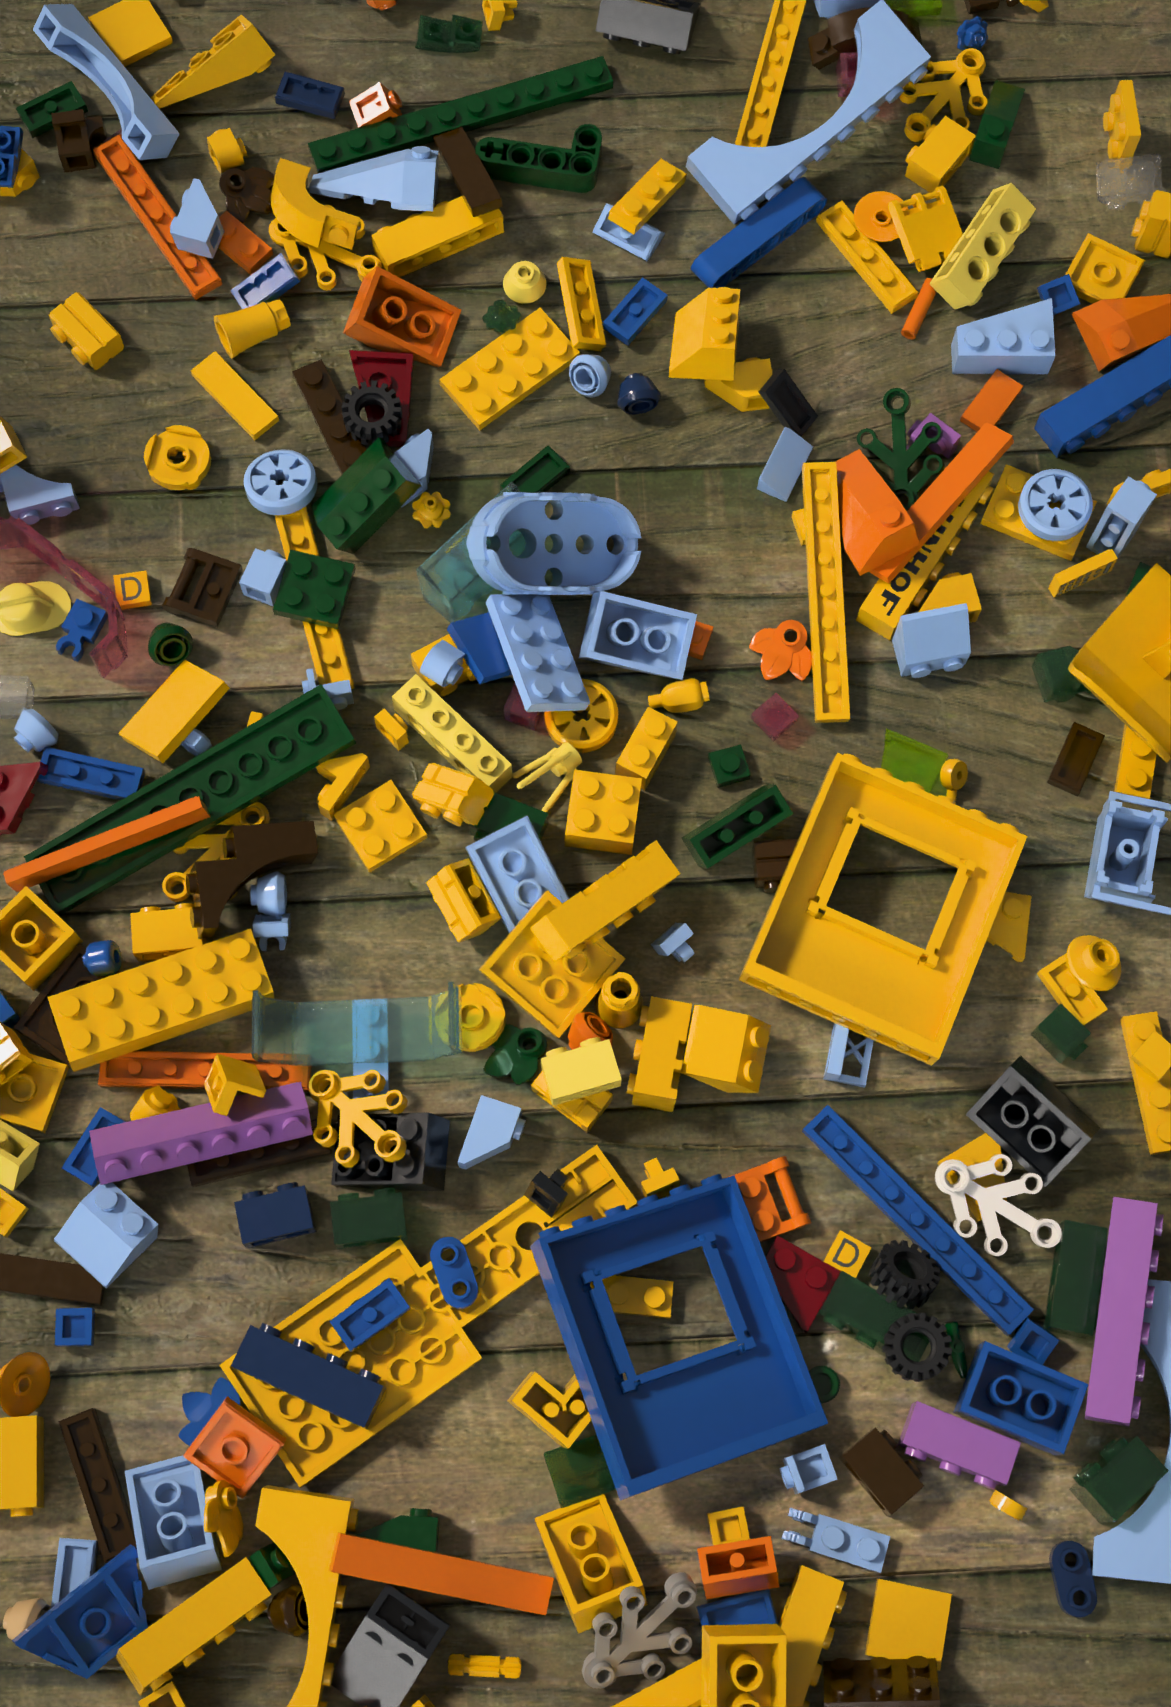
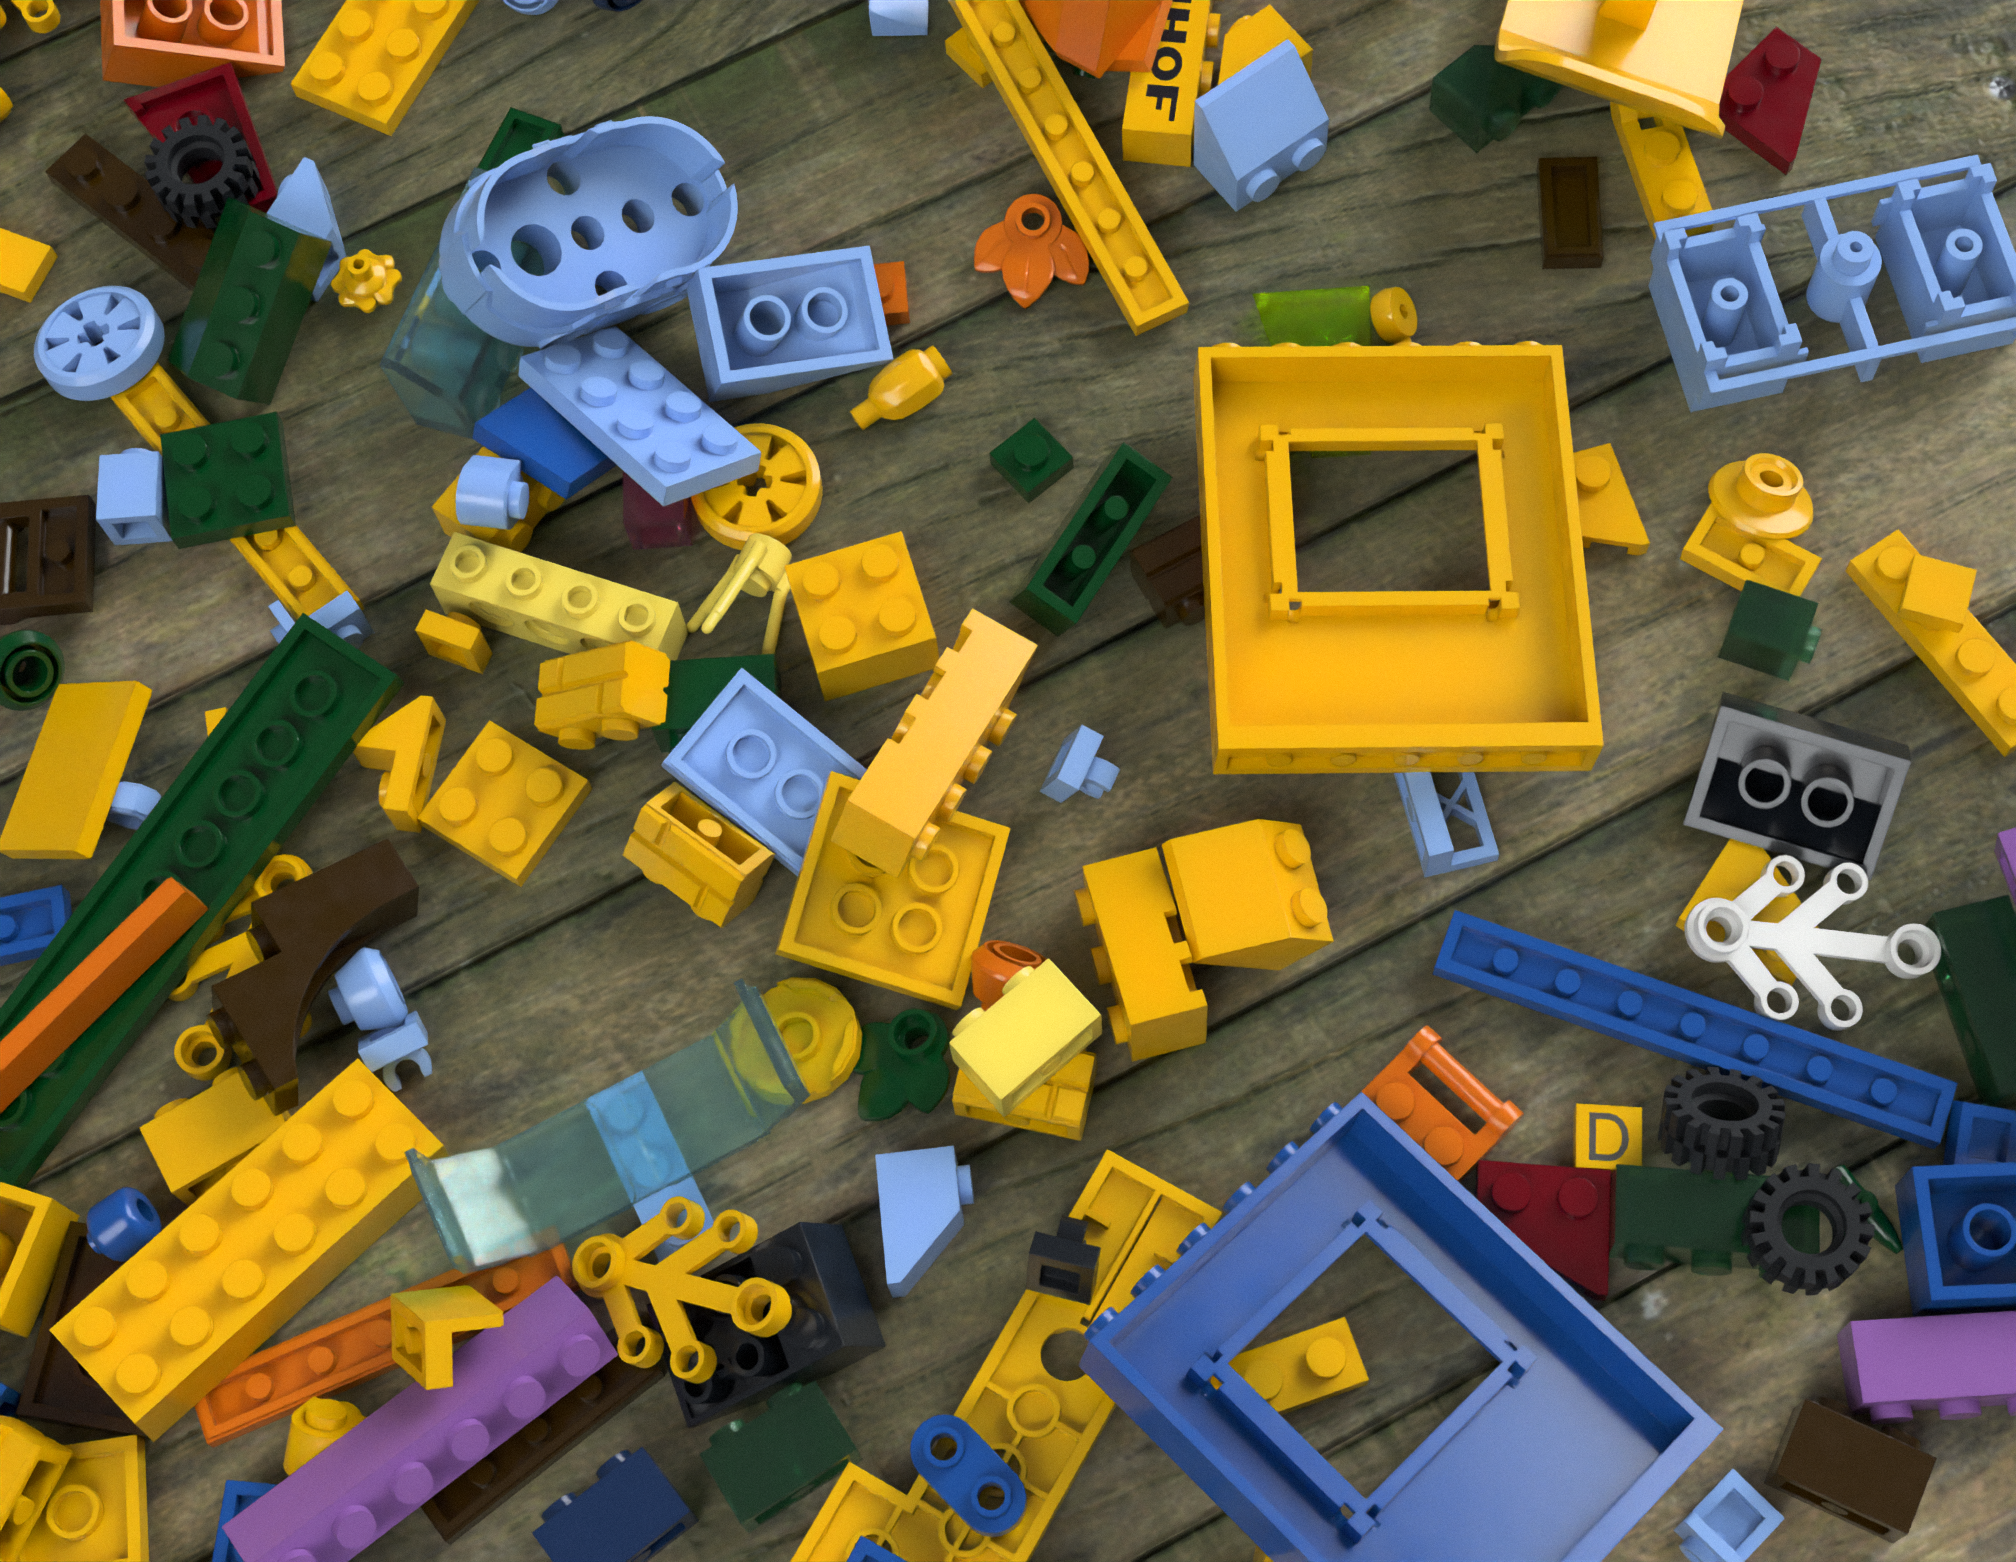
camera: 15 degrees left, 5 degrees down
yellow plant [595,972,643,1028] -> none
yellow brick [615,707,678,791] -> none
yellow tile [641,1158,680,1199] -> none
clear pink plate [751,693,799,741] -> none
dark green tile [809,1366,840,1404] -> none

